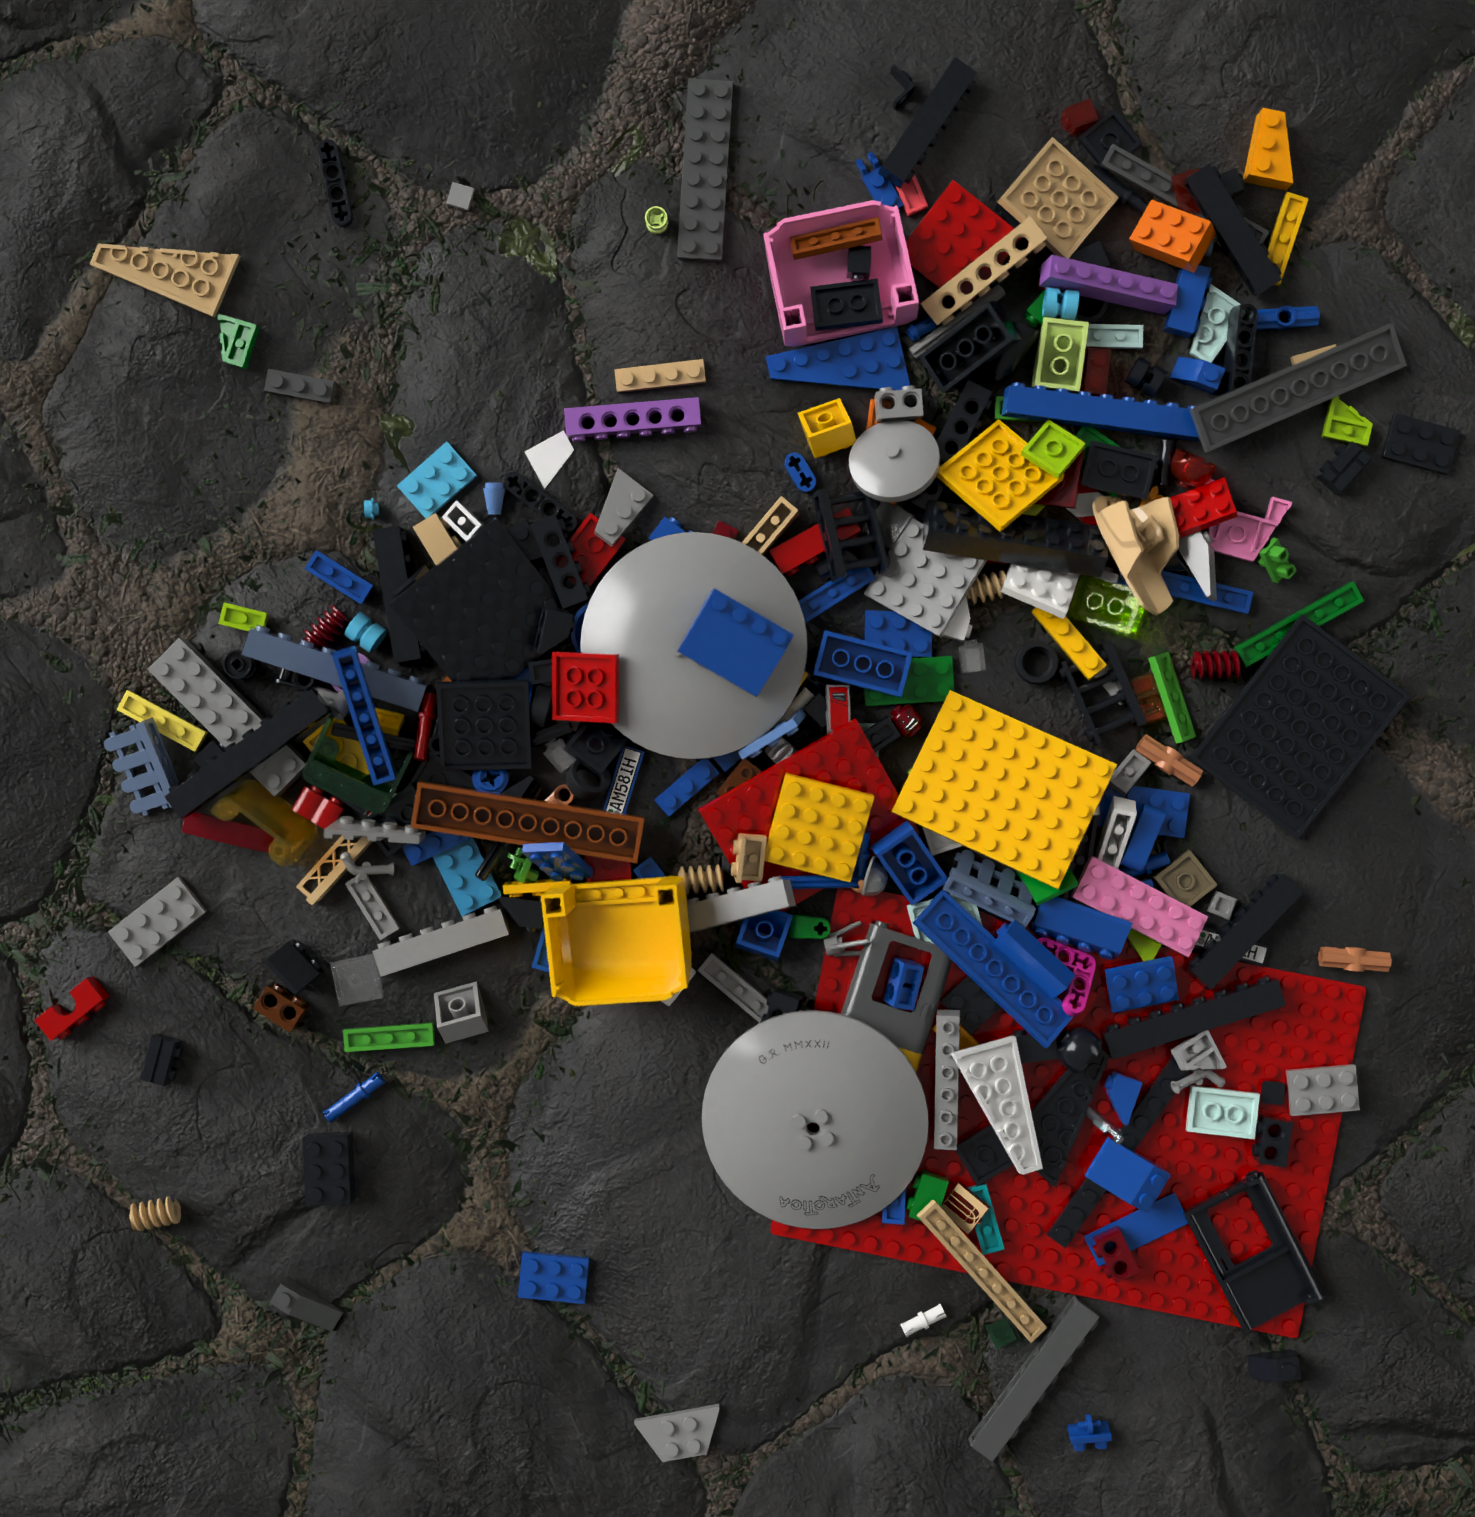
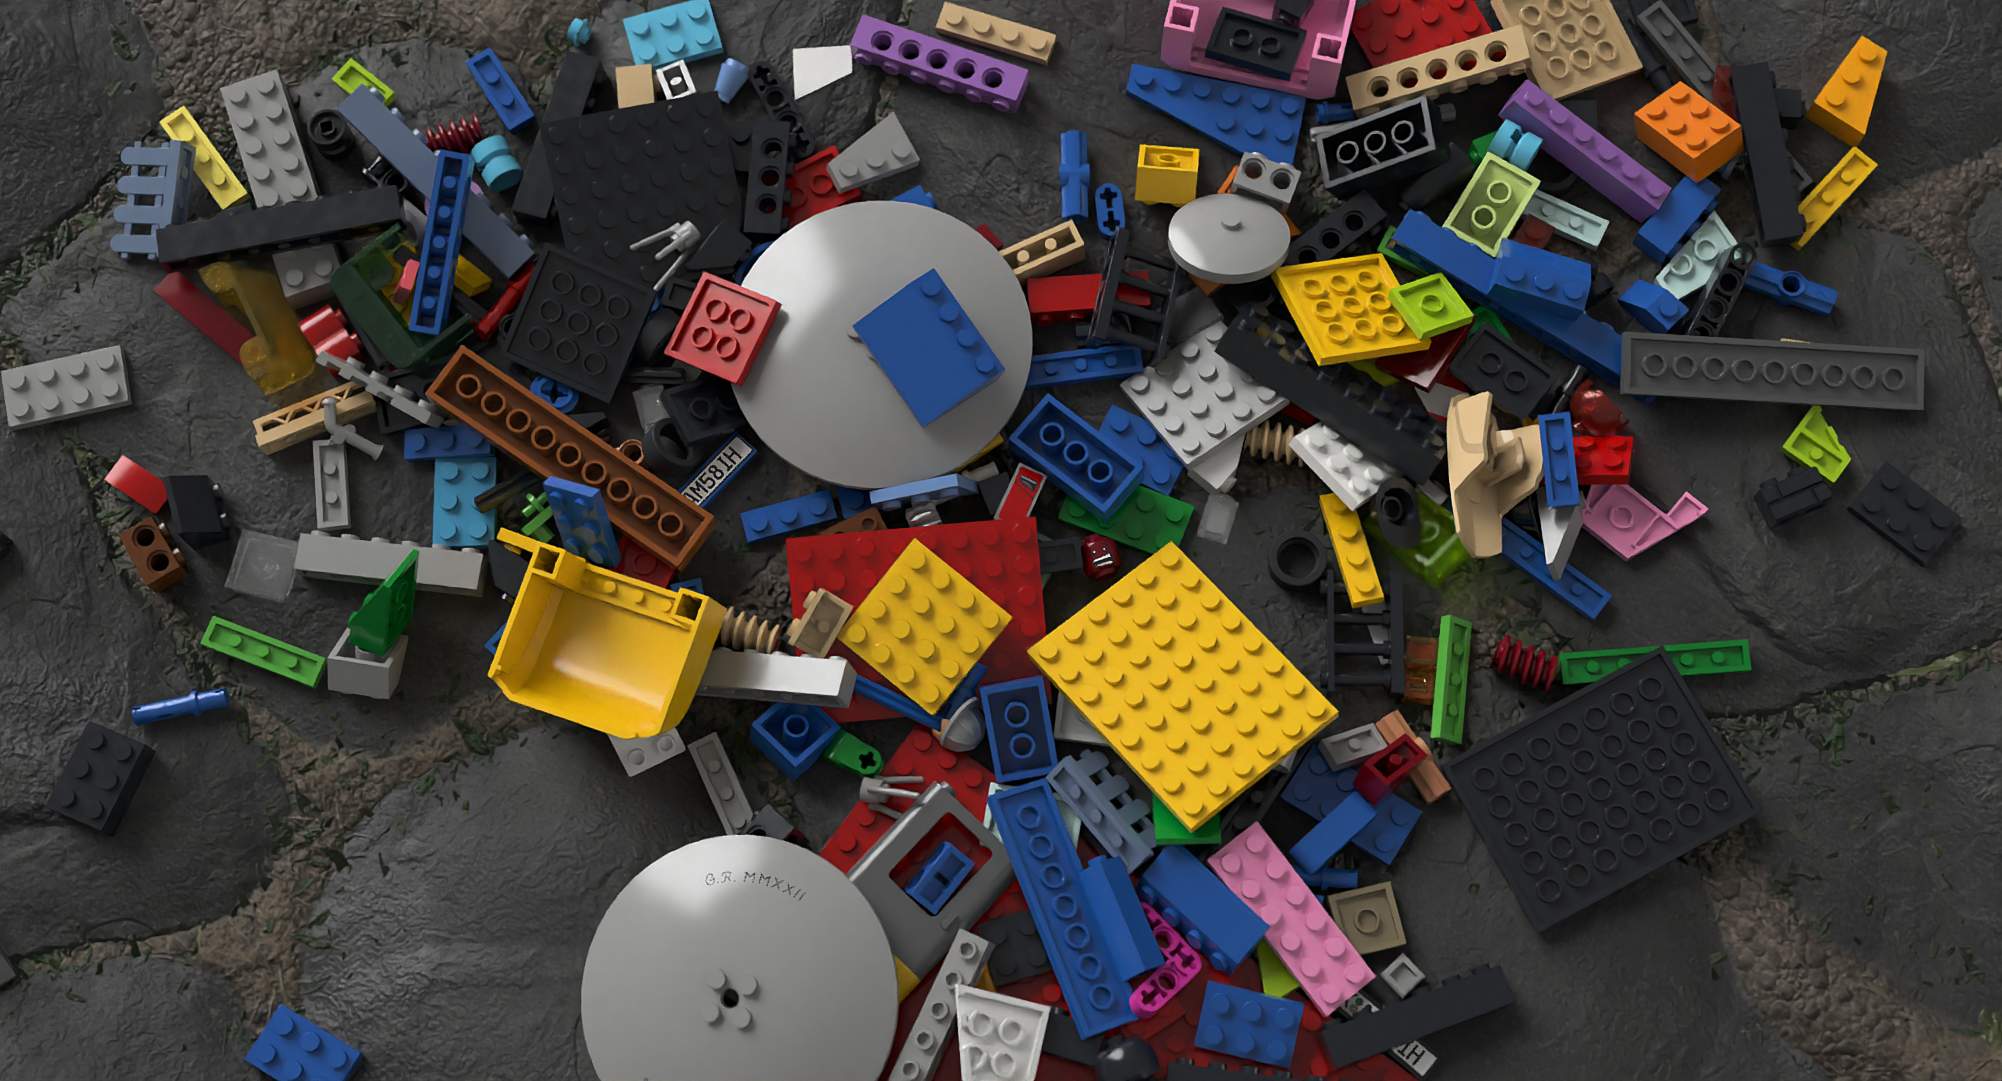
camera: 30 degrees right, 15 degrees down
white brick [1094,796,1137,869] -> none
bright green hips [1257,538,1296,583] -> none
none -> red slope [104,455,168,515]
none -> green slope [347,549,419,656]
none -> coral tile [392,259,420,306]
none -> light grey plant [630,221,702,291]
none -> blue piece [1059,130,1090,224]
none -> dark red slope [1352,733,1428,806]
none -> black piece [1370,477,1421,550]
none -> blue slope [1487,238,1591,322]
none -> blue plate [1538,412,1580,509]

